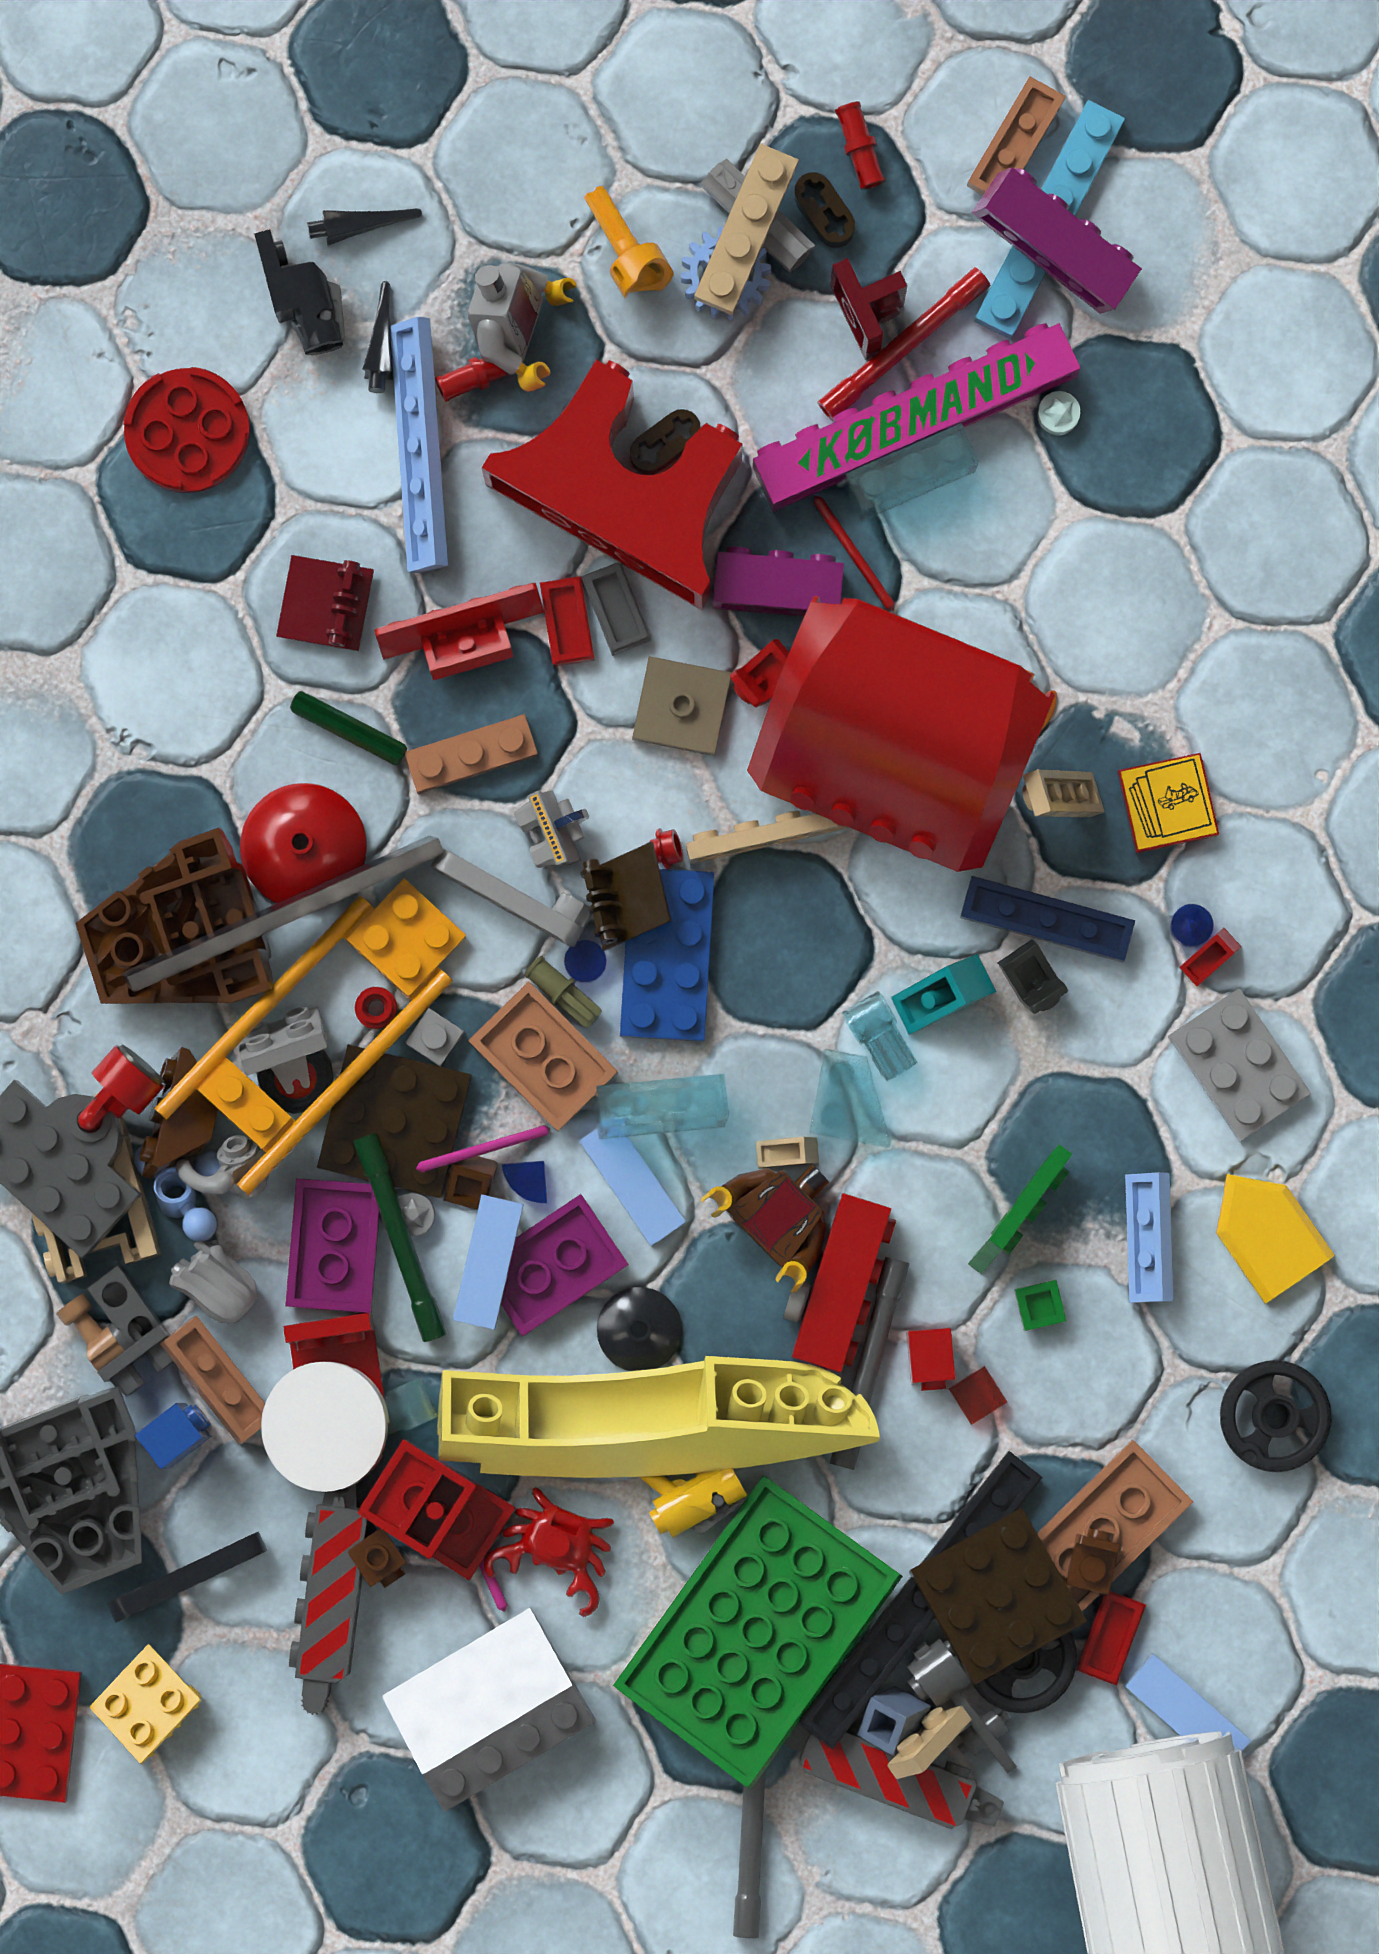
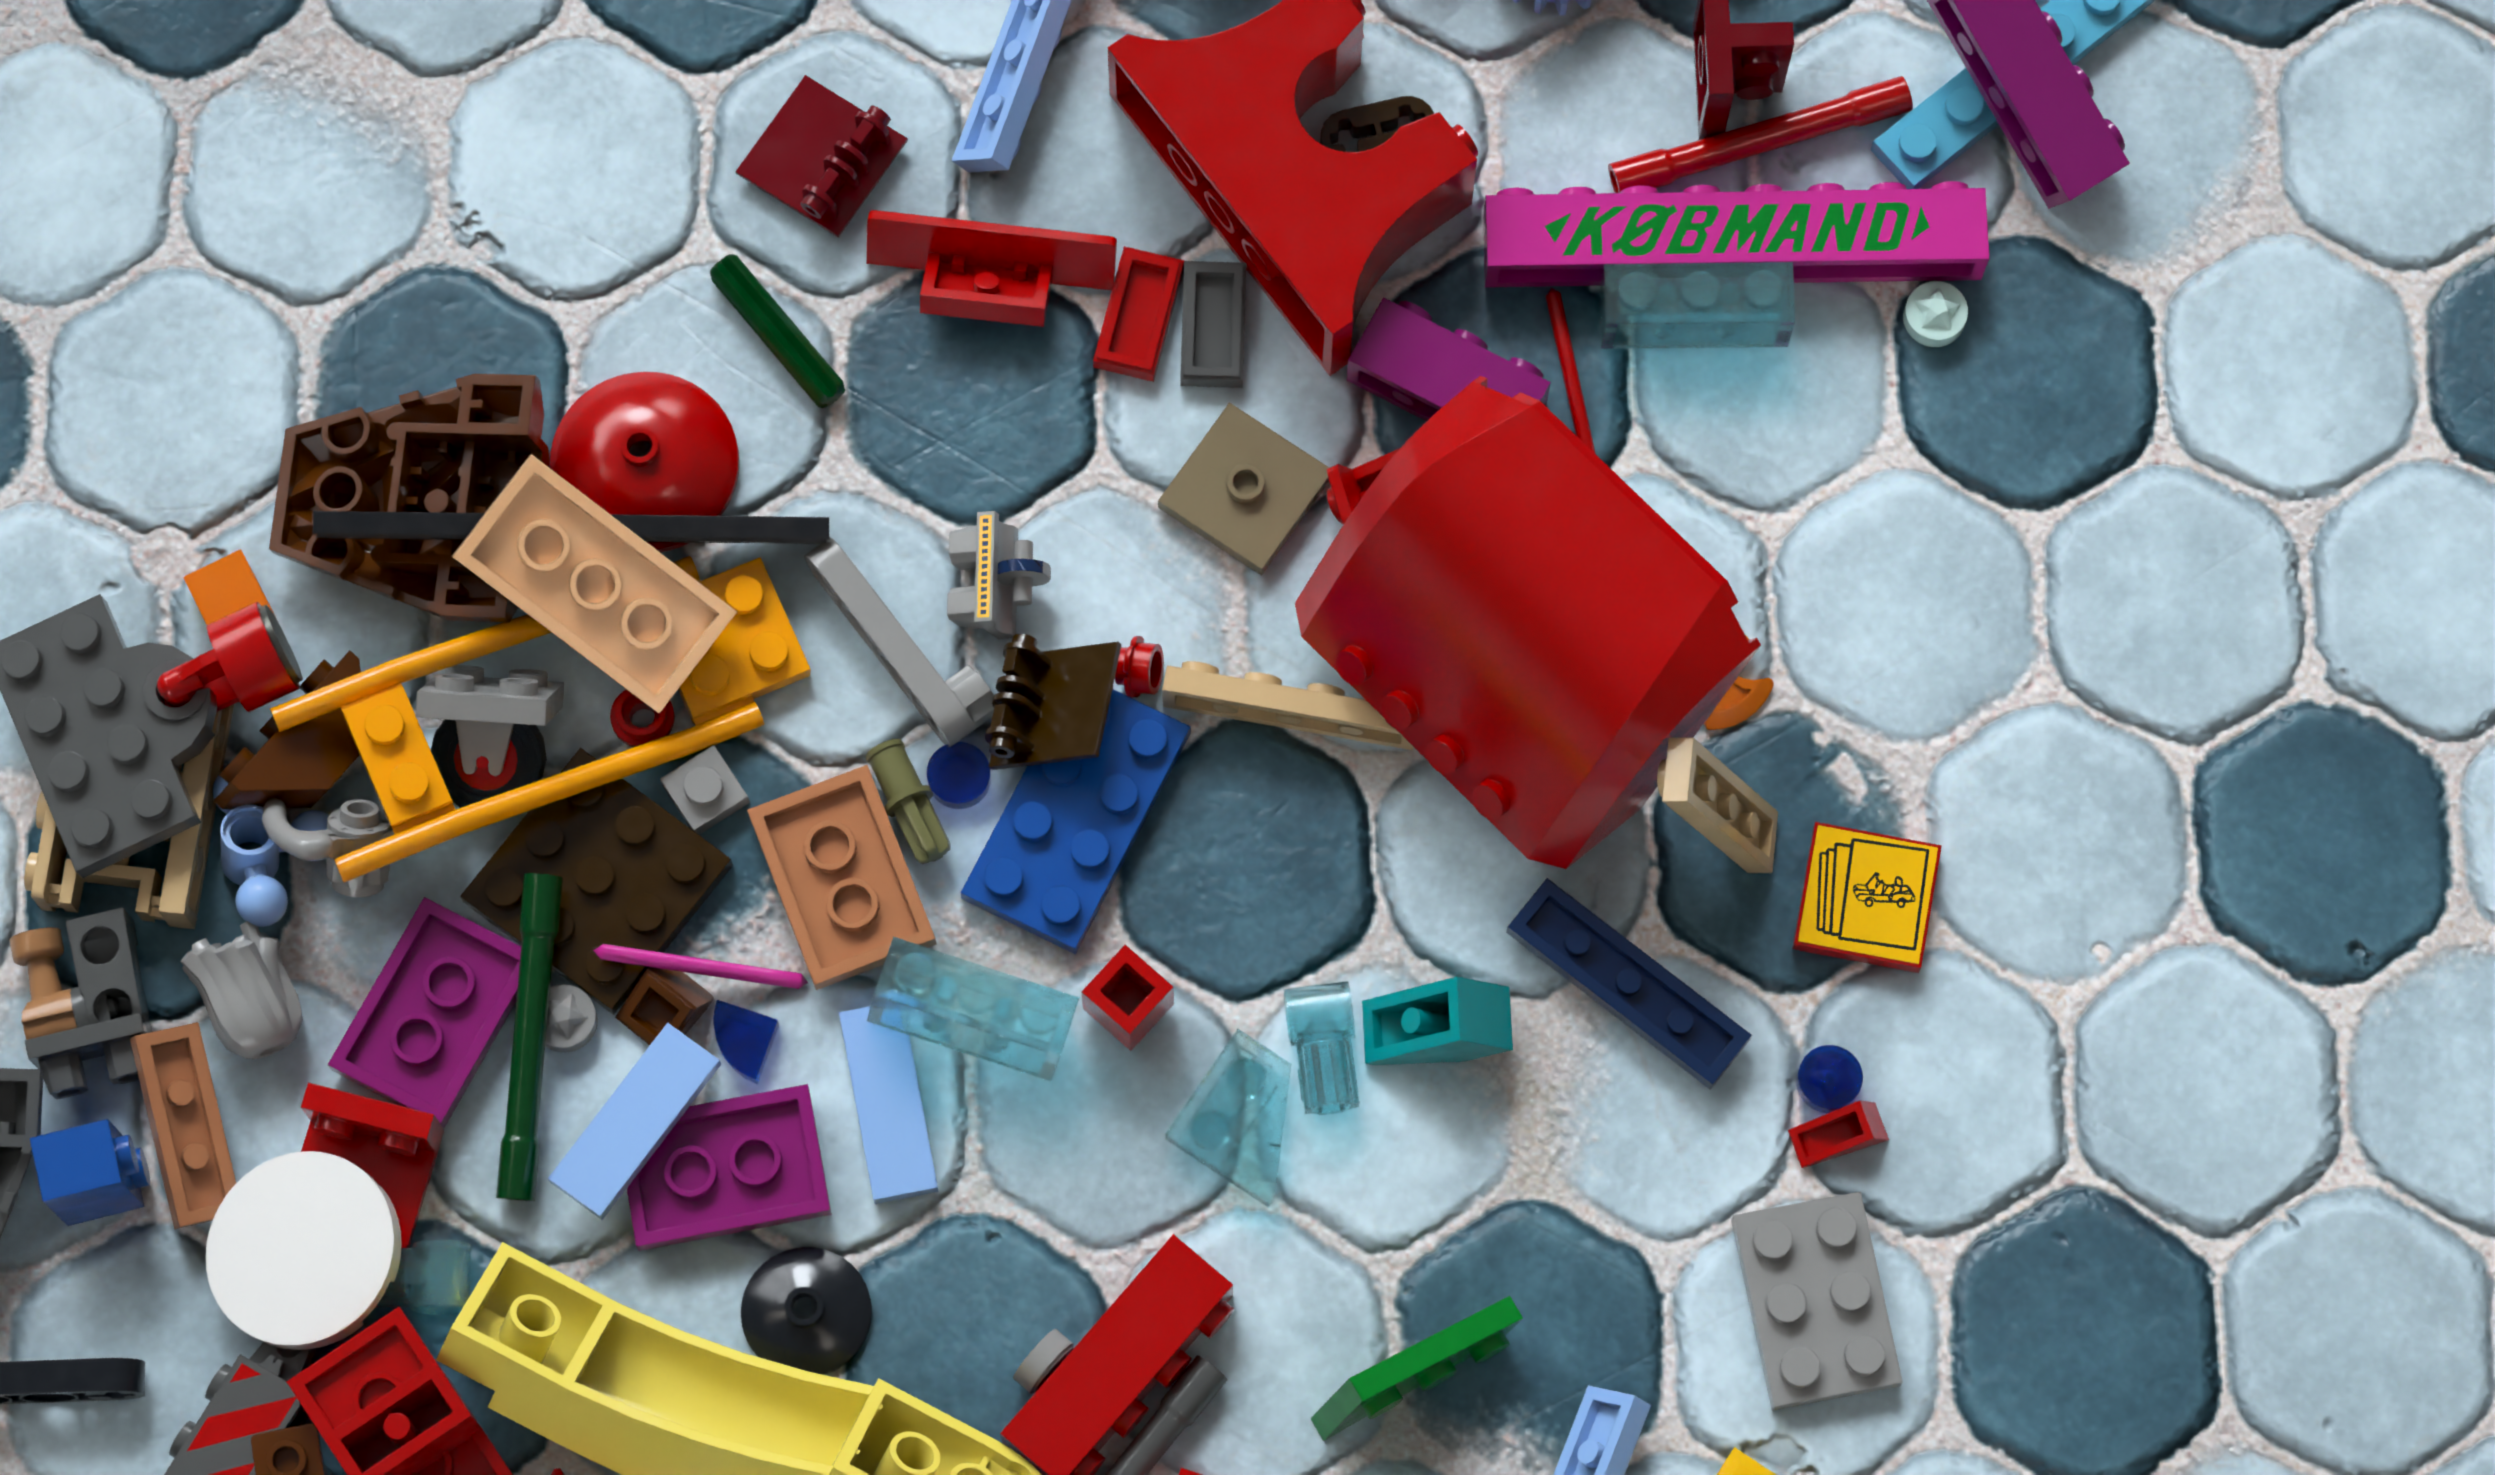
camera: 20 degrees right, 10 degrees down
nougat plate [405,714,538,794] -> none
torso [701,1165,830,1293] -> none
tan piece [756,1137,819,1168] -> none
pearl dark grey bracket [997,939,1068,1014] -> none
none -> orange brick [183,549,282,629]
none -> light nougat plate [452,454,737,713]
none -> red brick [1081,945,1174,1051]

